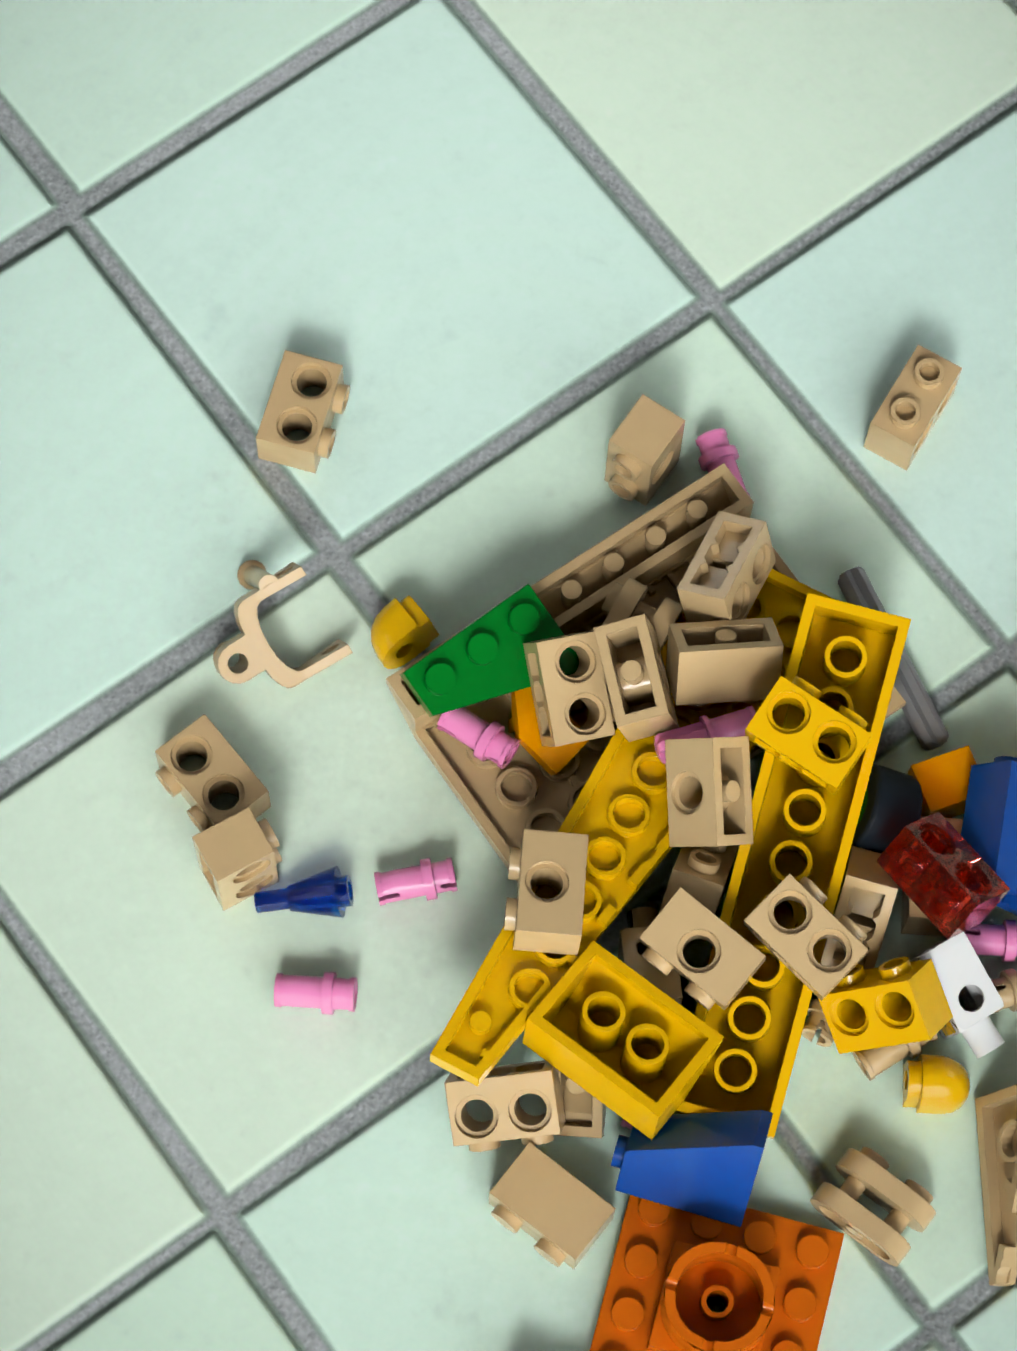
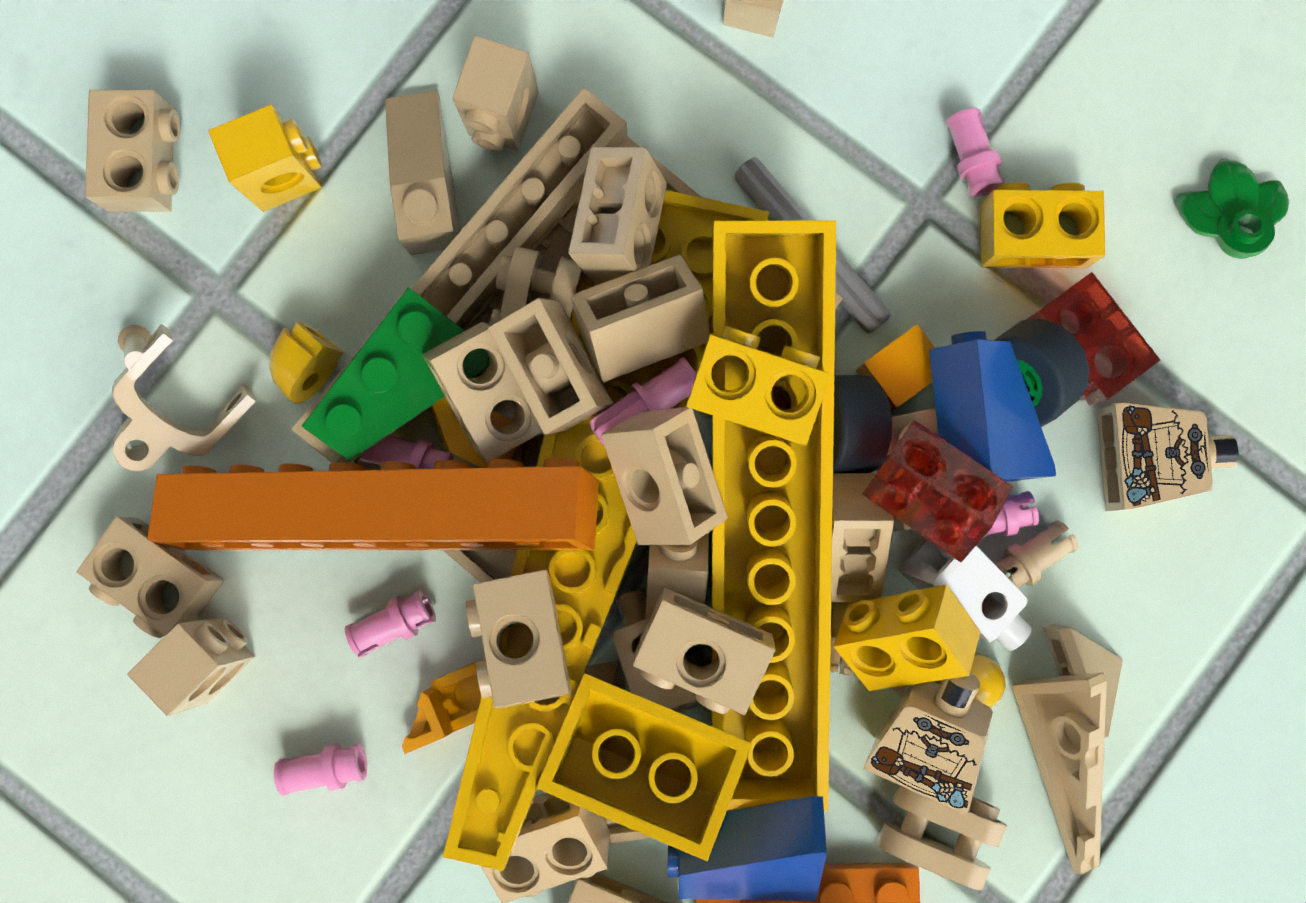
camera: 10 degrees left, 15 degrees up
clear blue cone [254,866,354,918] -> none
bright pink pin [695,428,750,496] -> none
tan brick [744,874,869,1001] -> none
none -> orange brick [147,458,599,550]
none -> yellow brick [208,104,322,212]
none -> tan slope [385,90,461,255]
none -> light orange slope [402,658,486,754]
none -> torso [863,672,993,816]

